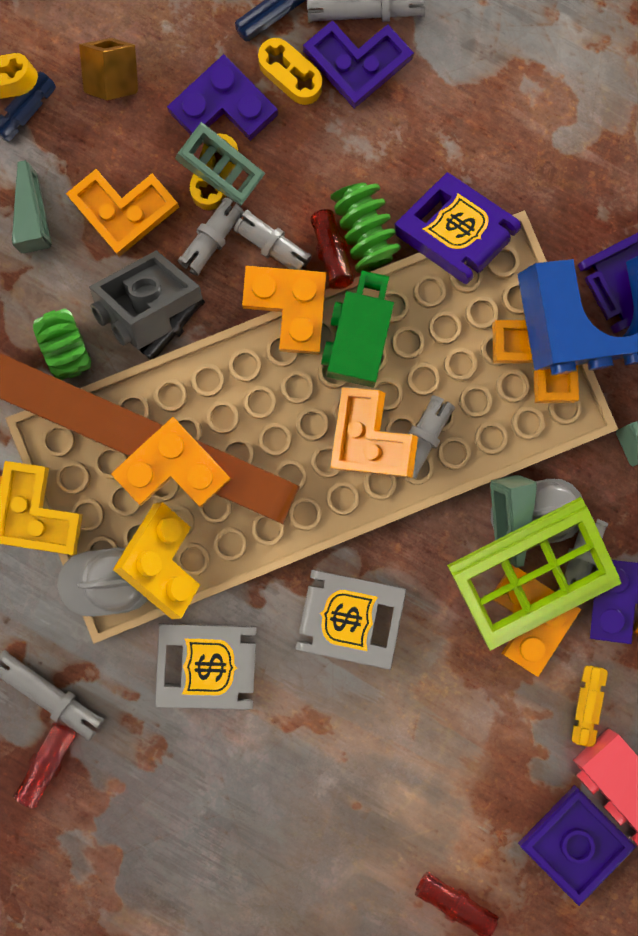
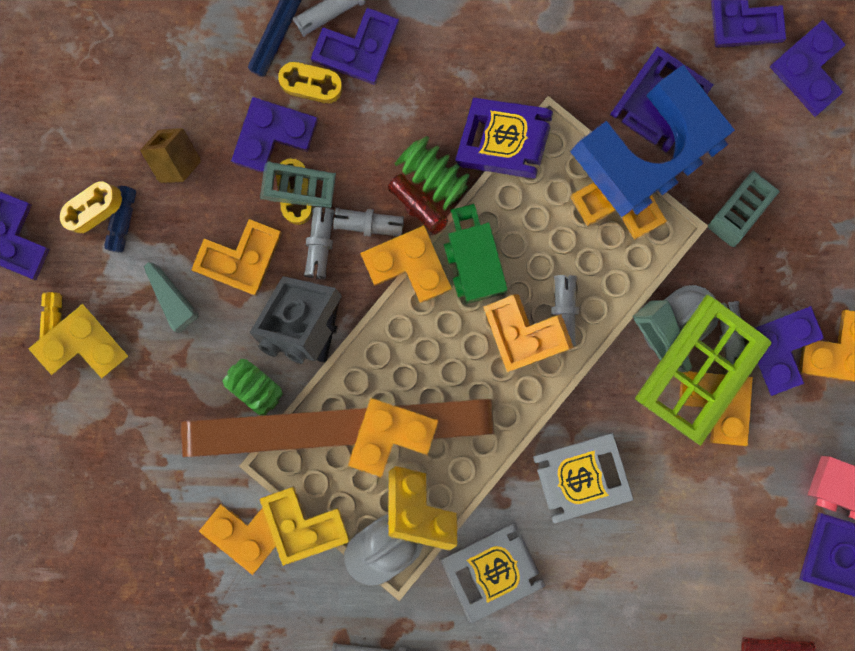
camera: 15 degrees left, 0 degrees up
yellow axle [571,665,608,747] -> none

